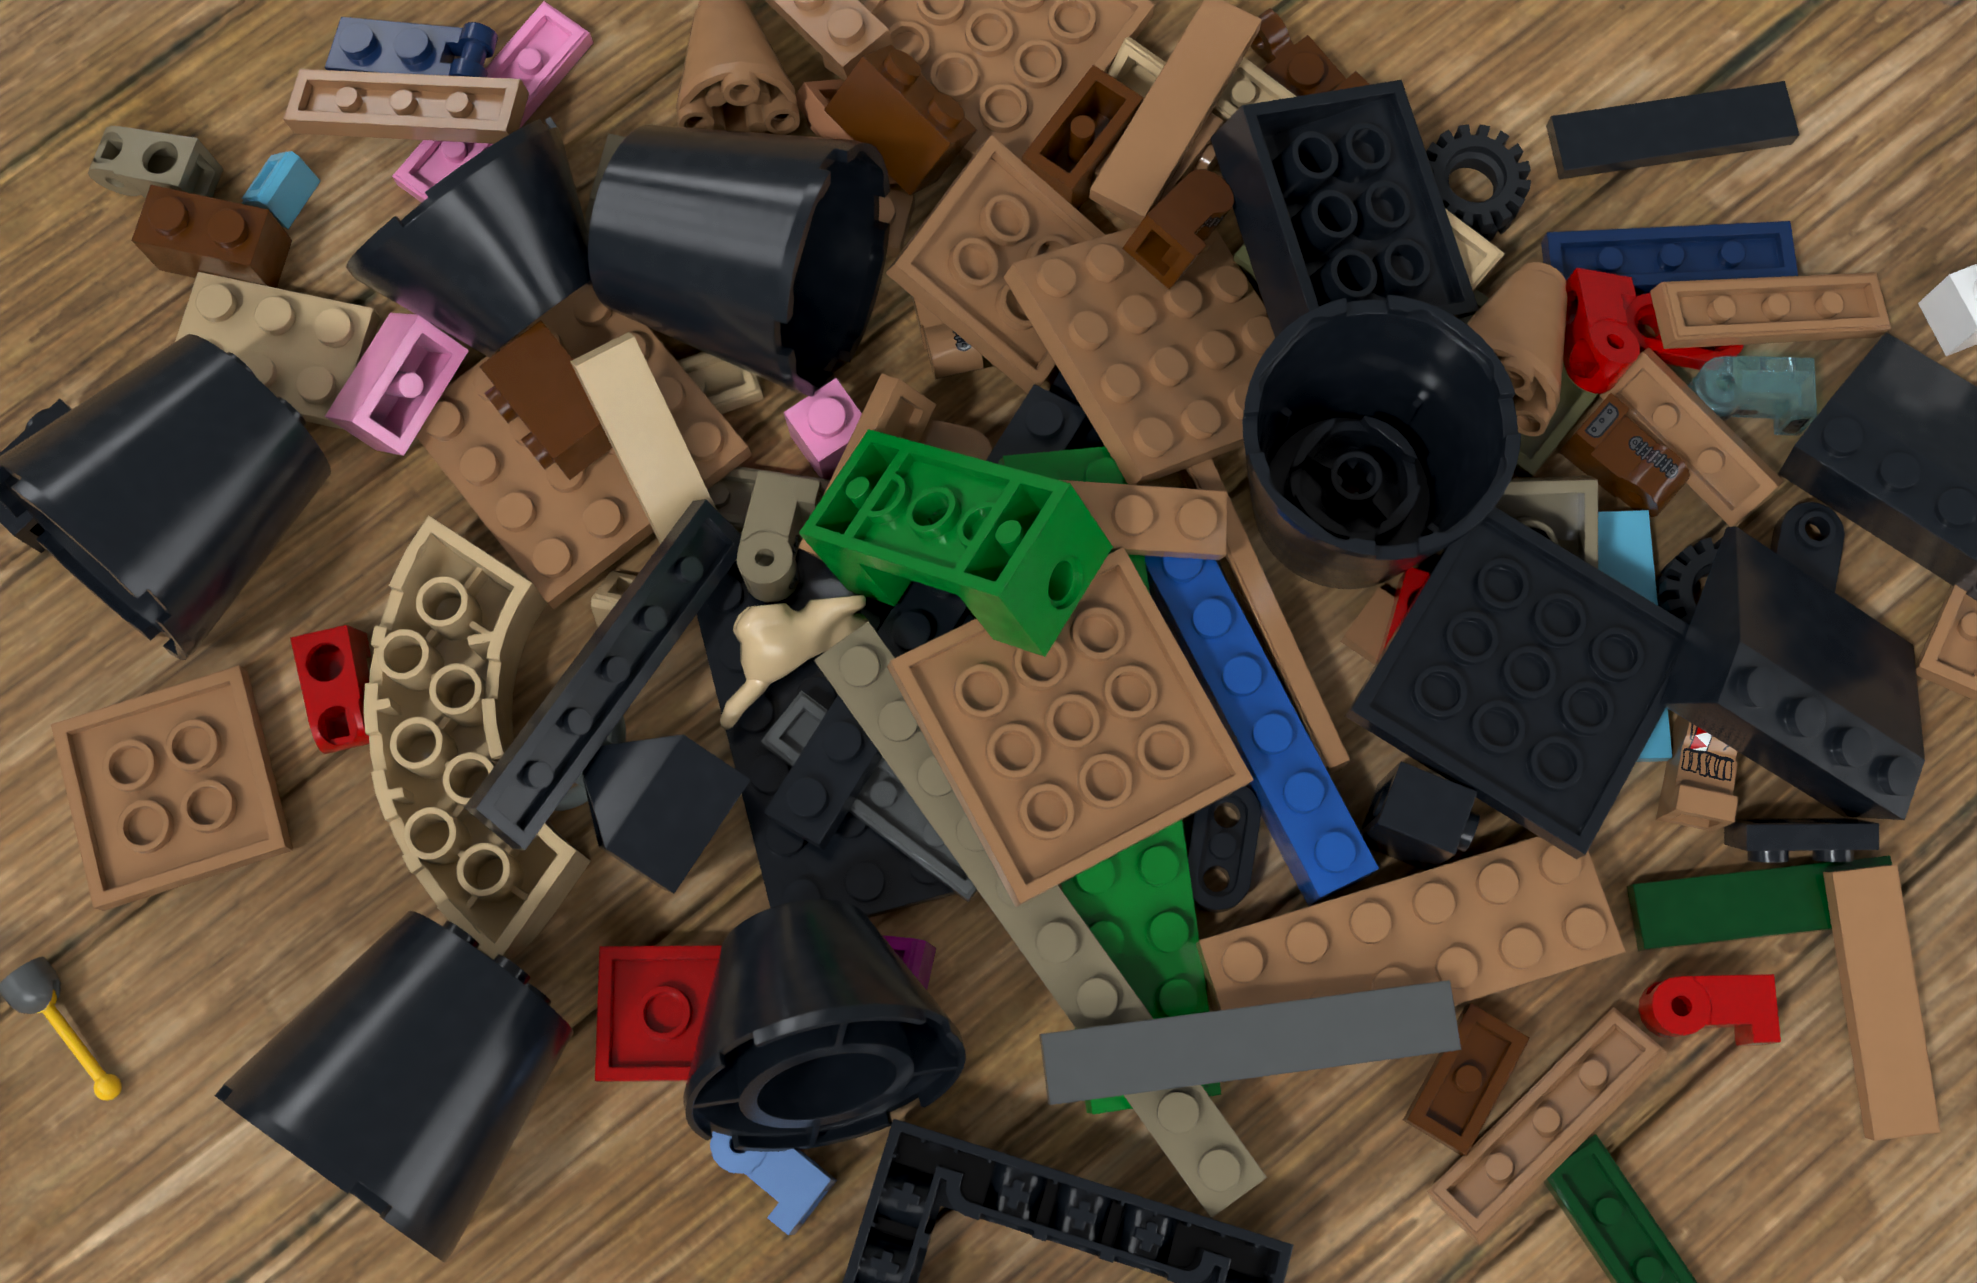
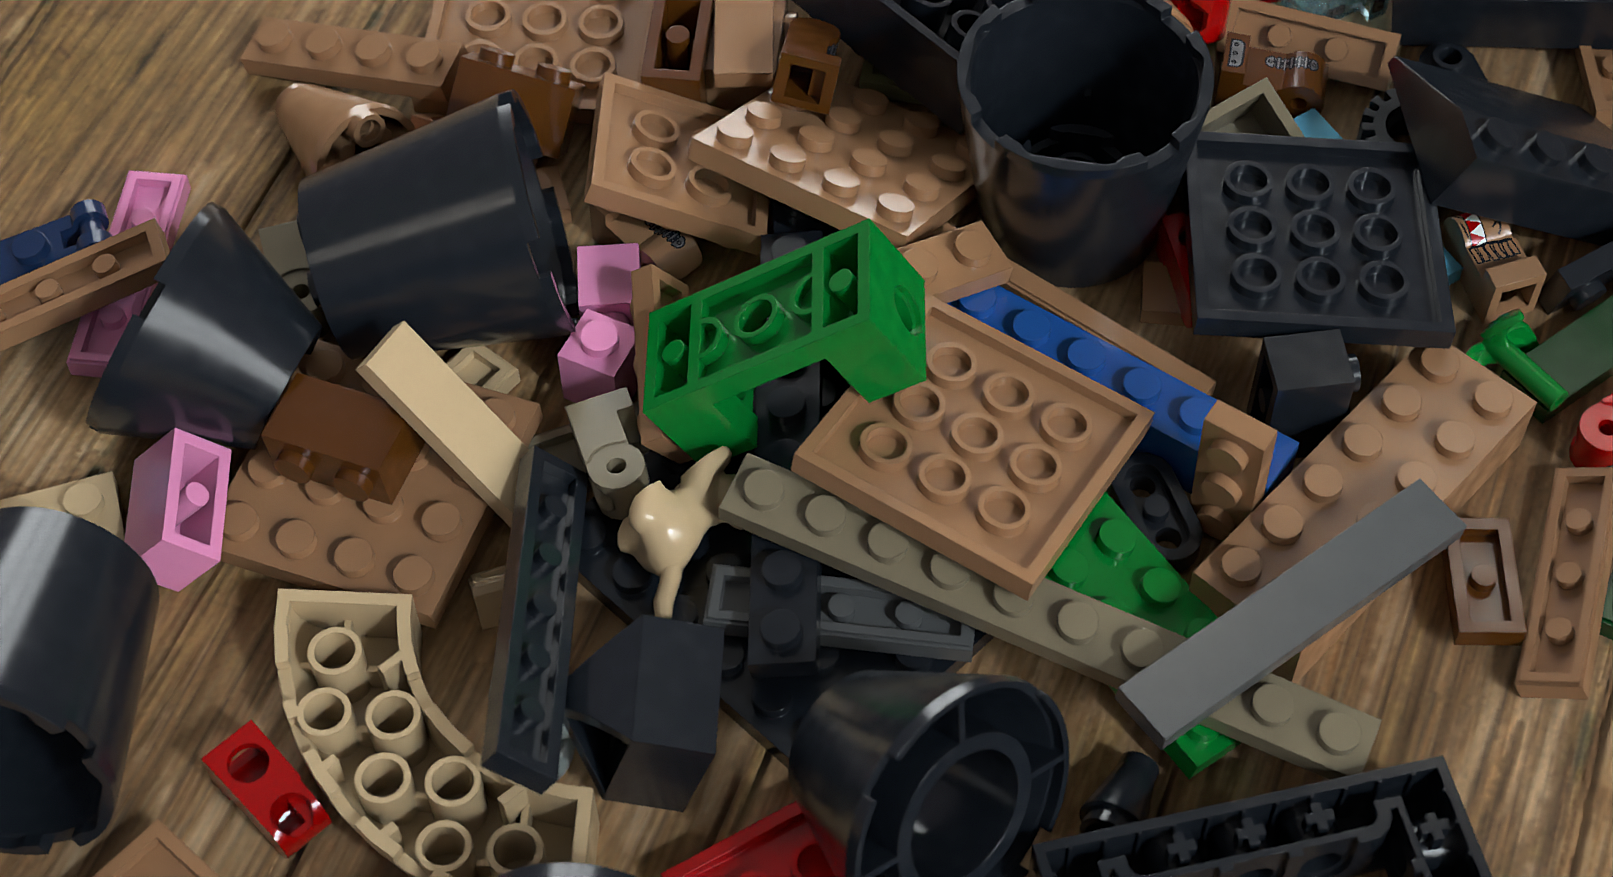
camera: 30 degrees left, 20 degrees down
none -> bright pink brick [577,243,641,326]
none -> black cone [1079,751,1159,834]
none -> medium nougat plate [1190,399,1278,540]
none -> green plant [1466,309,1569,411]

